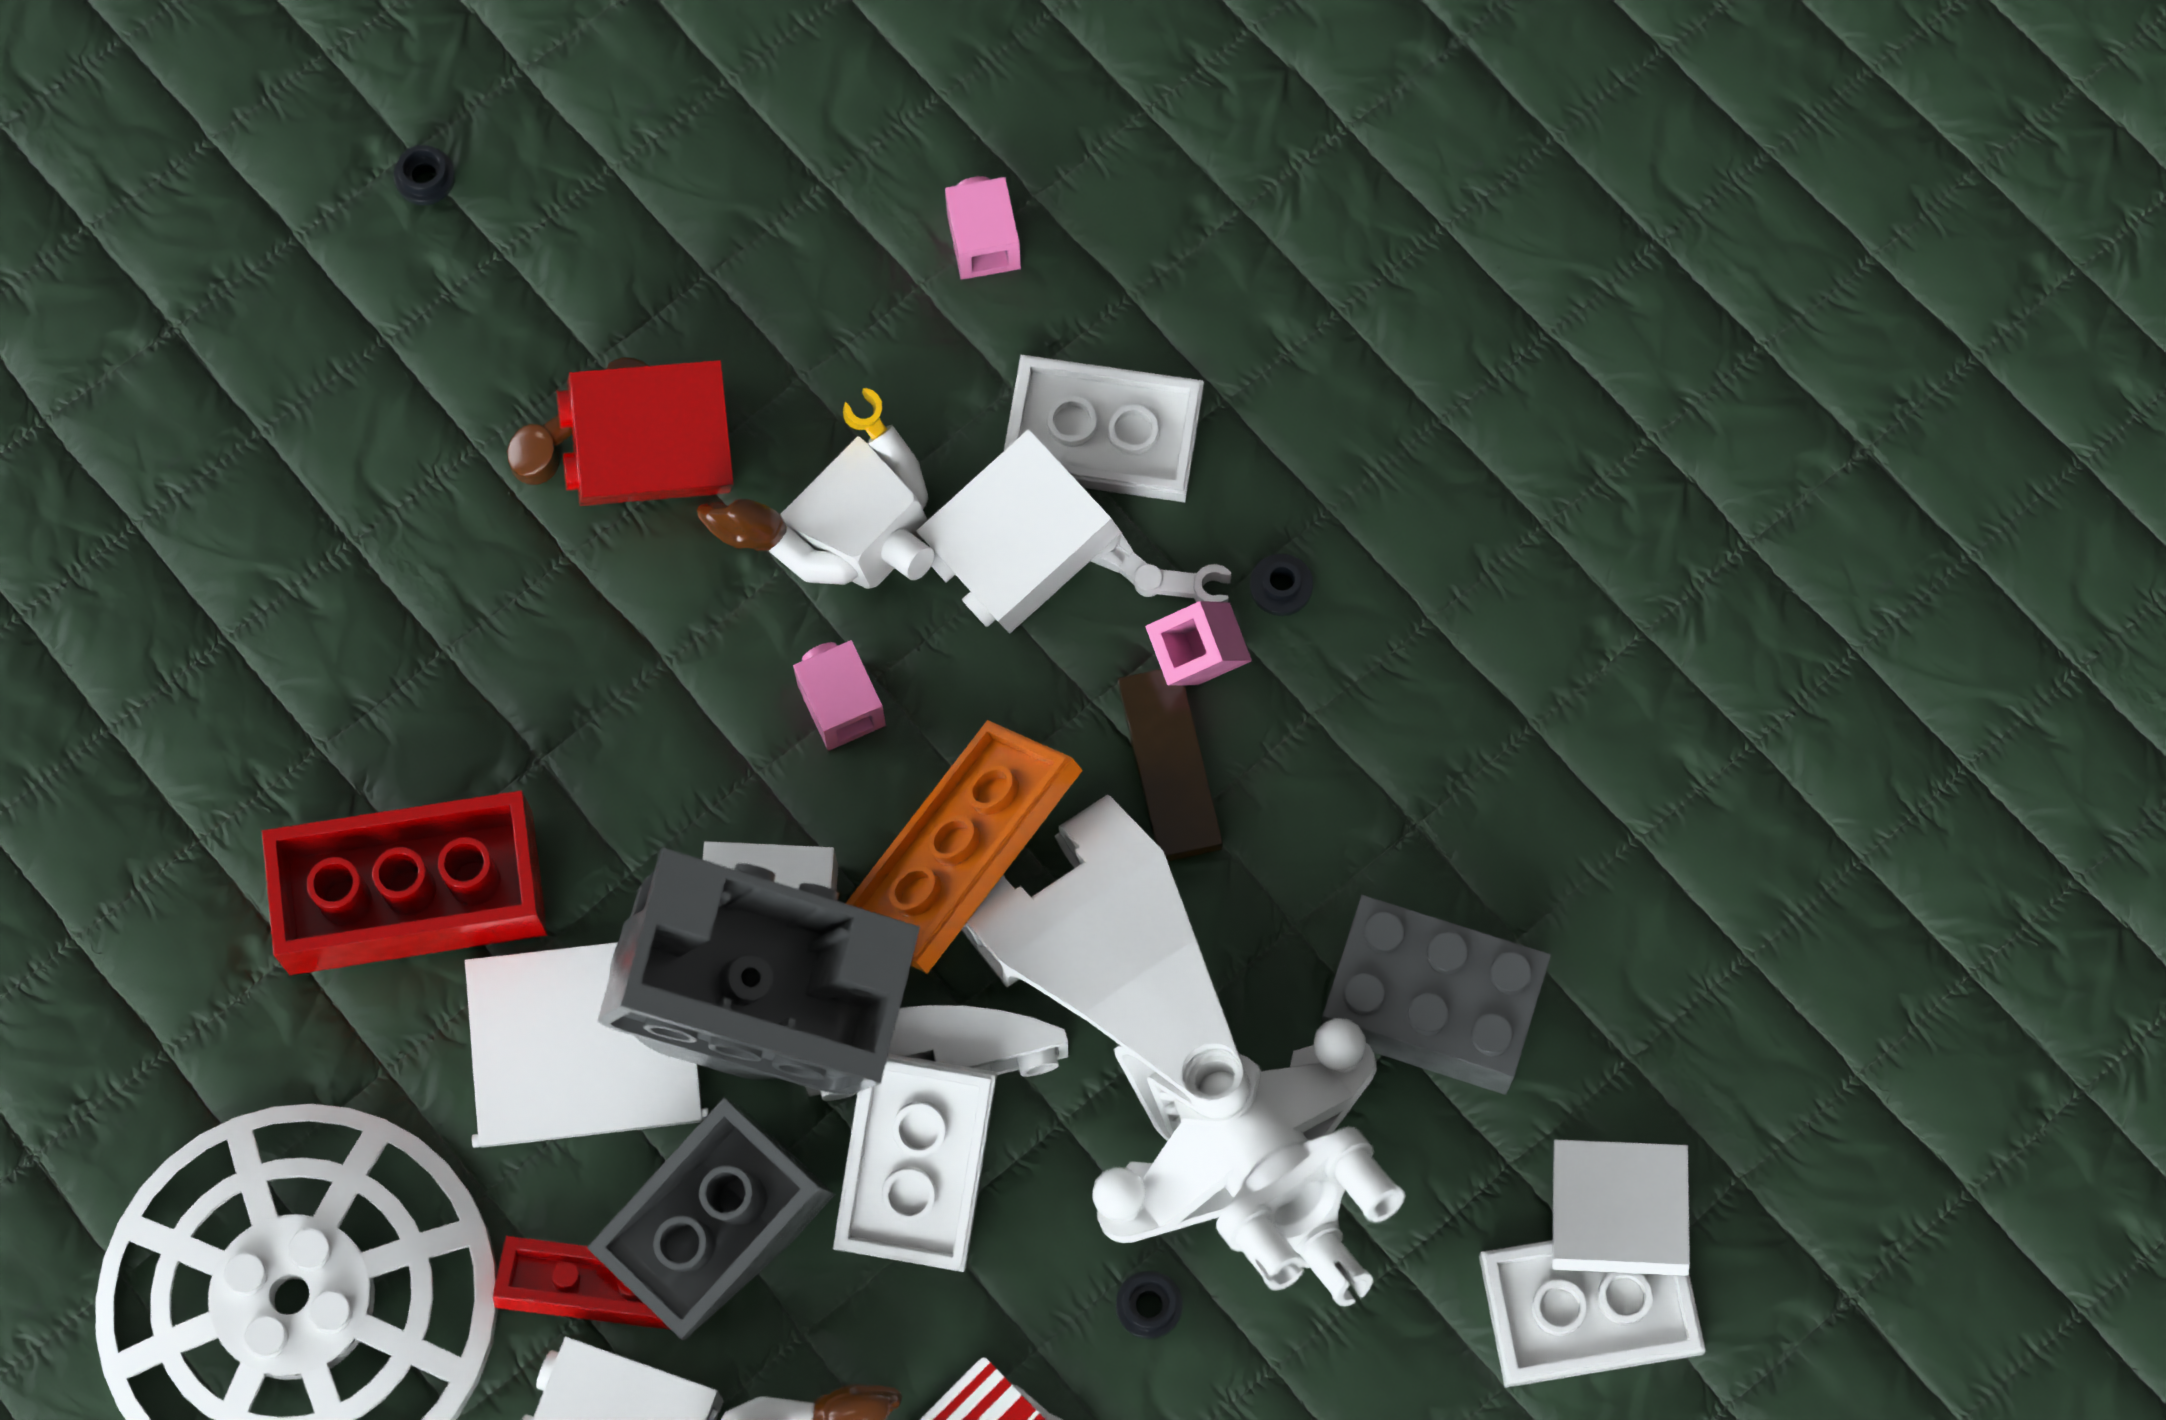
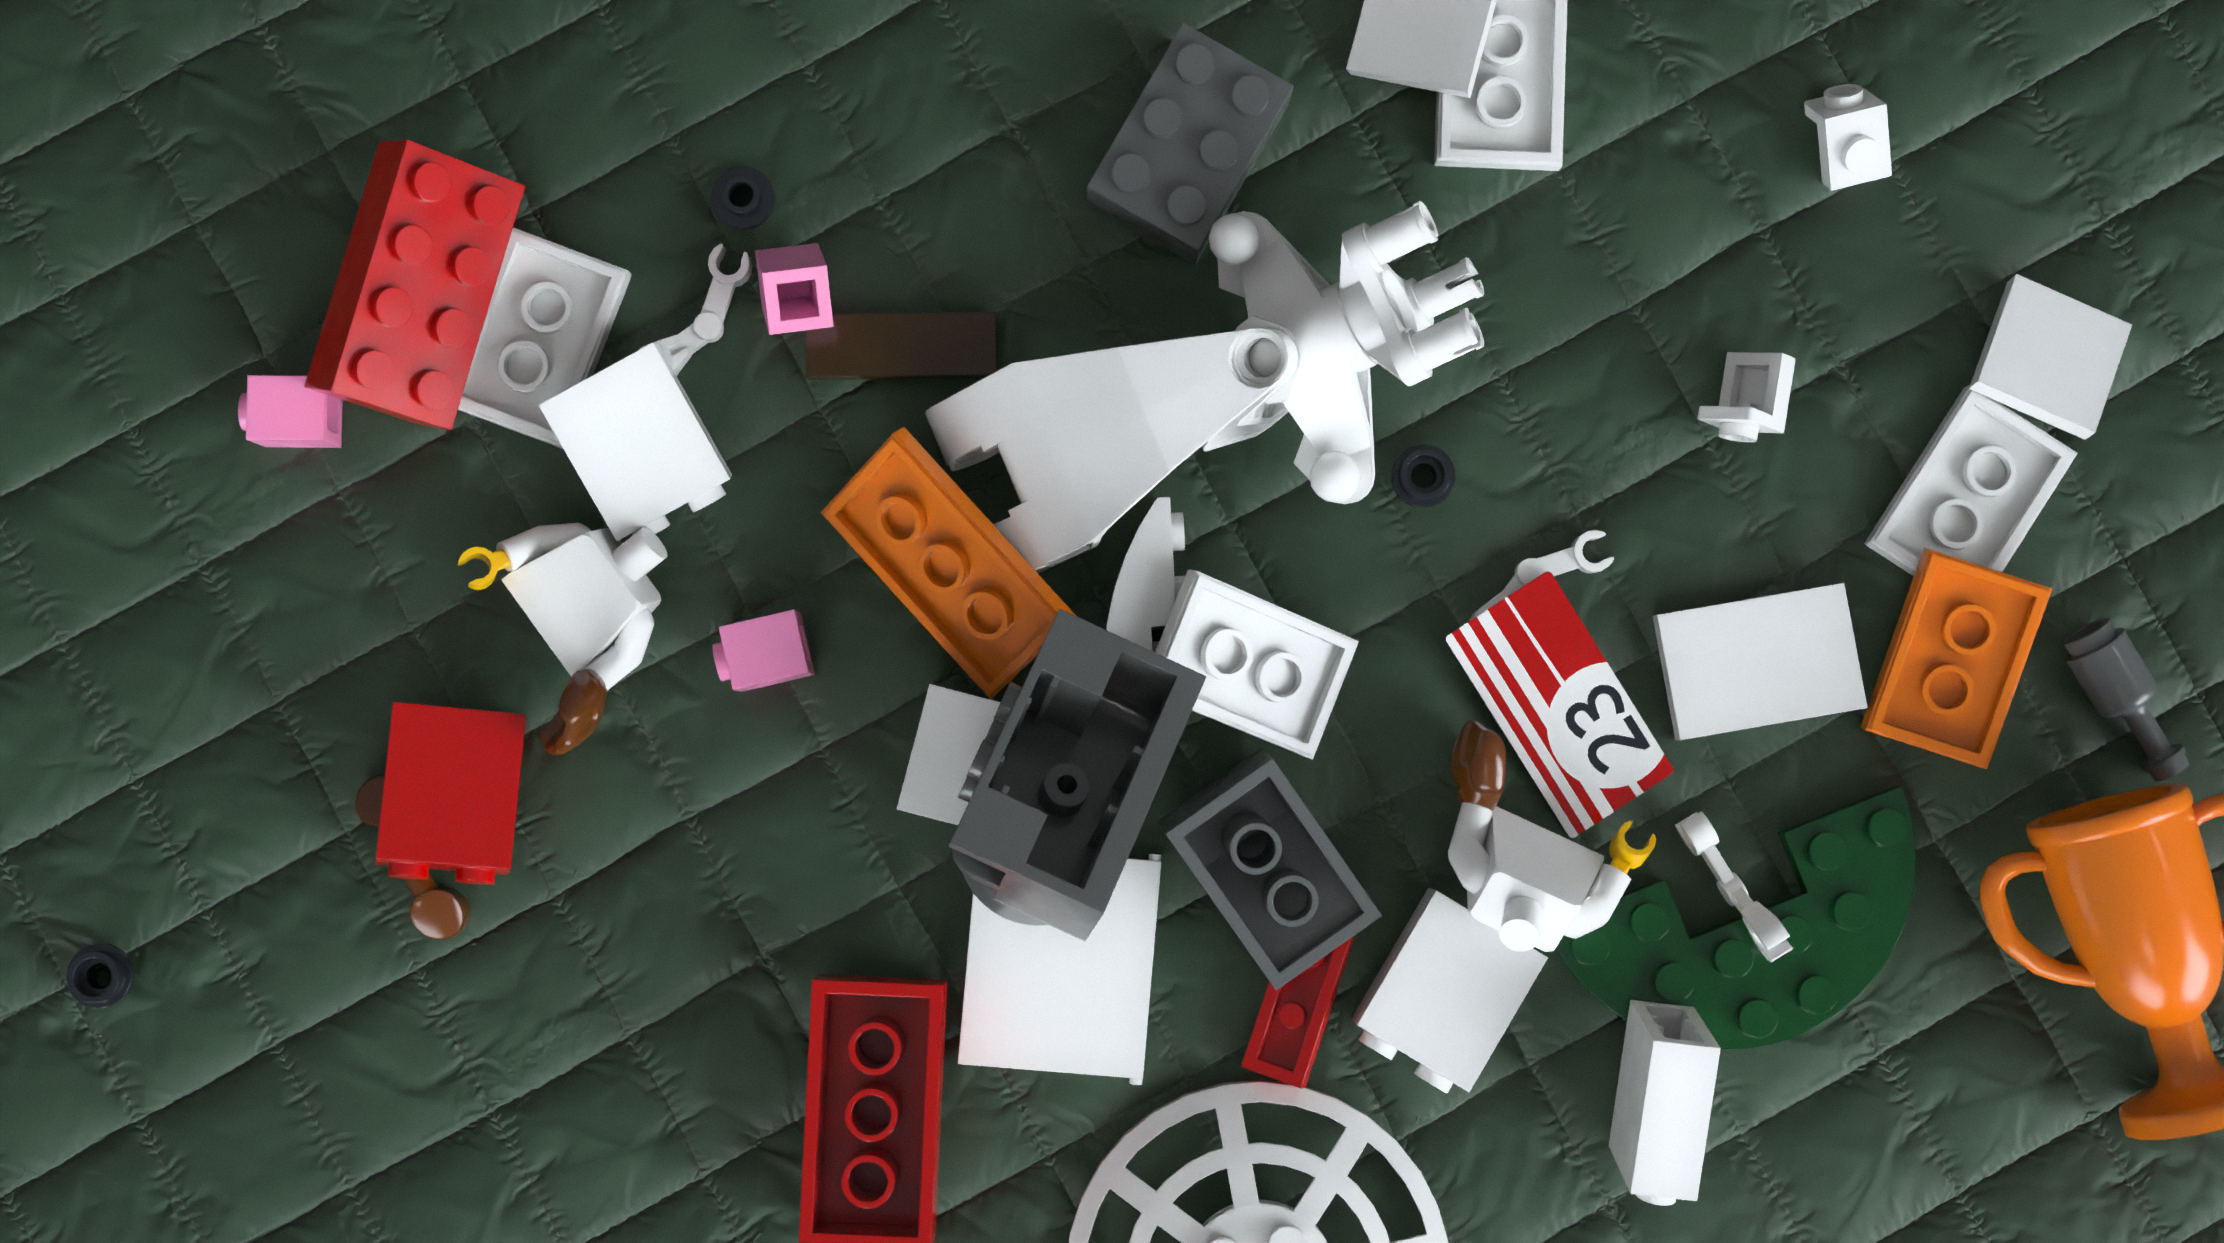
camera: 85 degrees left, 15 degrees up
none -> red brick [304,140,525,430]

